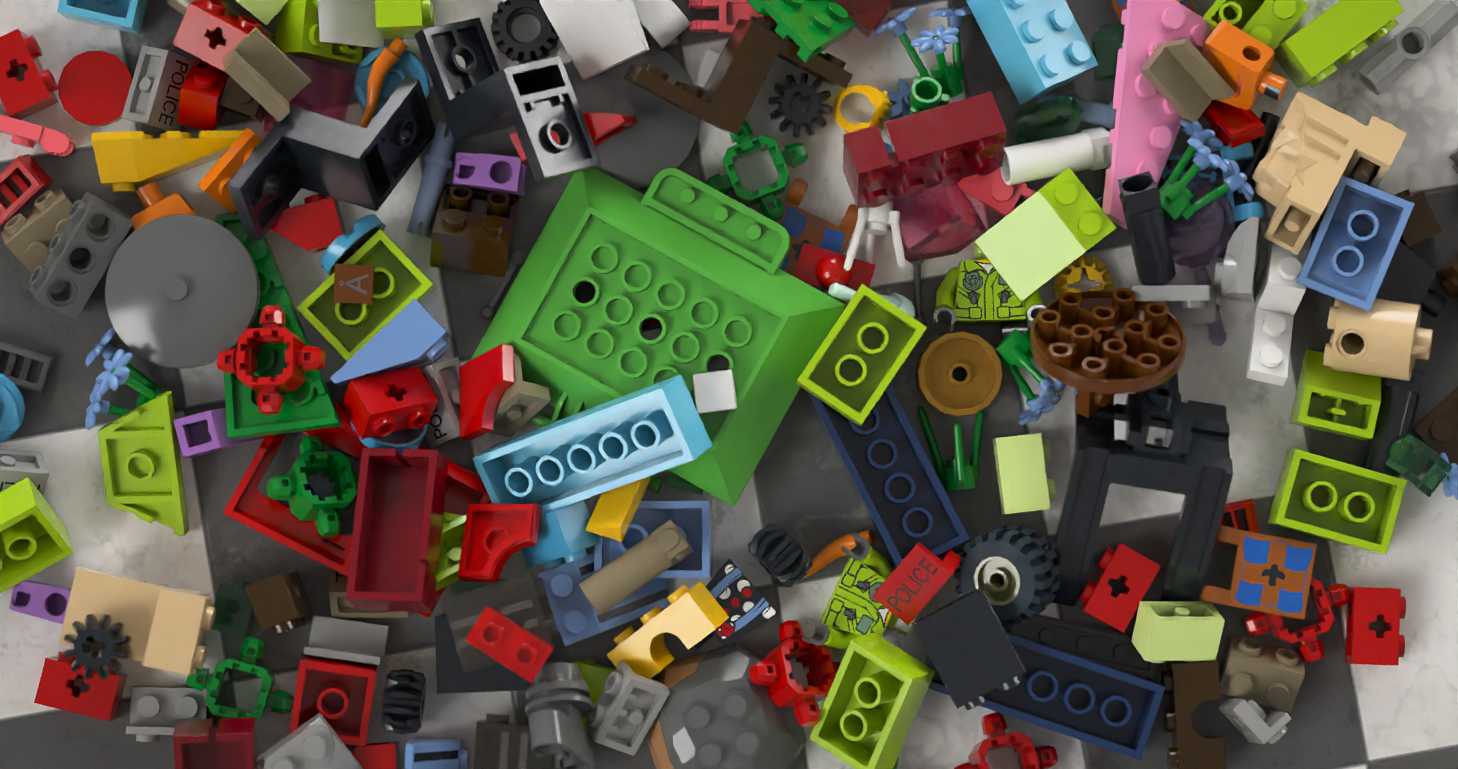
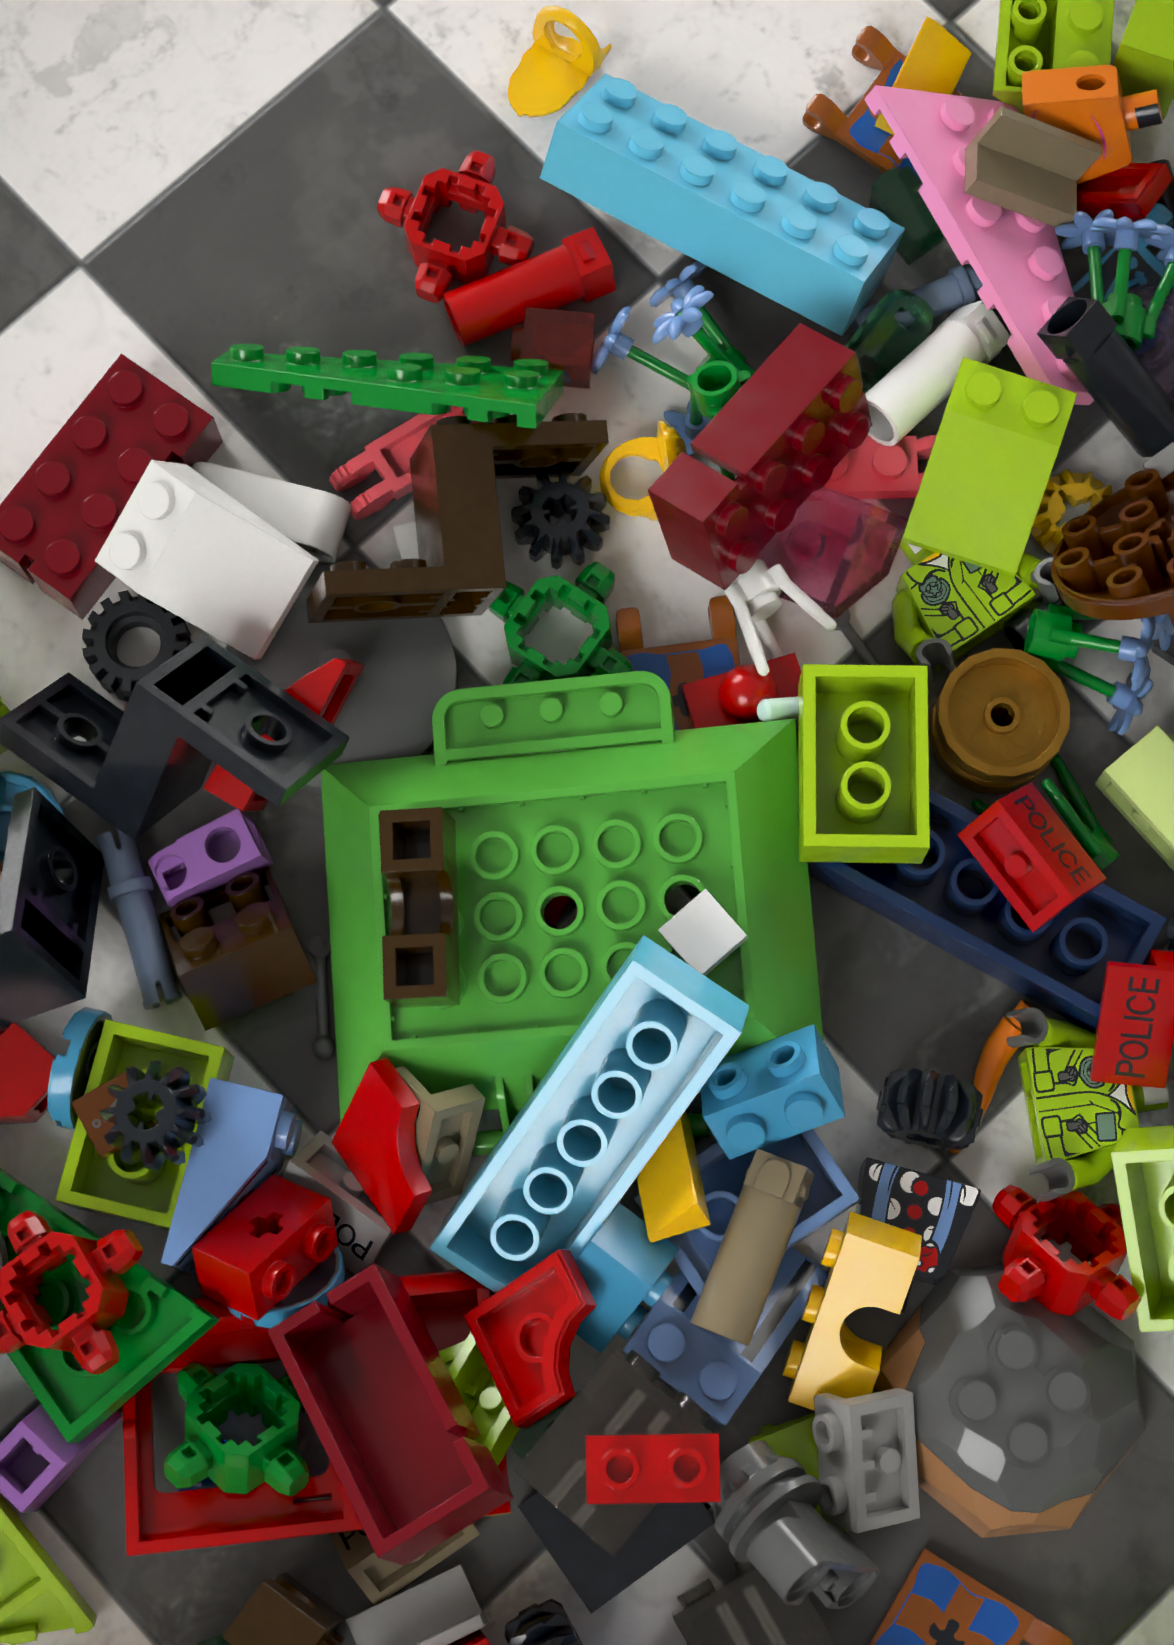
camera: 30 degrees left, 10 degrees down
none -> black gear [99,1060,212,1171]
none -> dark brown arch [380,807,460,1008]
none -> dark azure brick [701,1024,845,1160]
none -> red panel [958,782,1107,932]

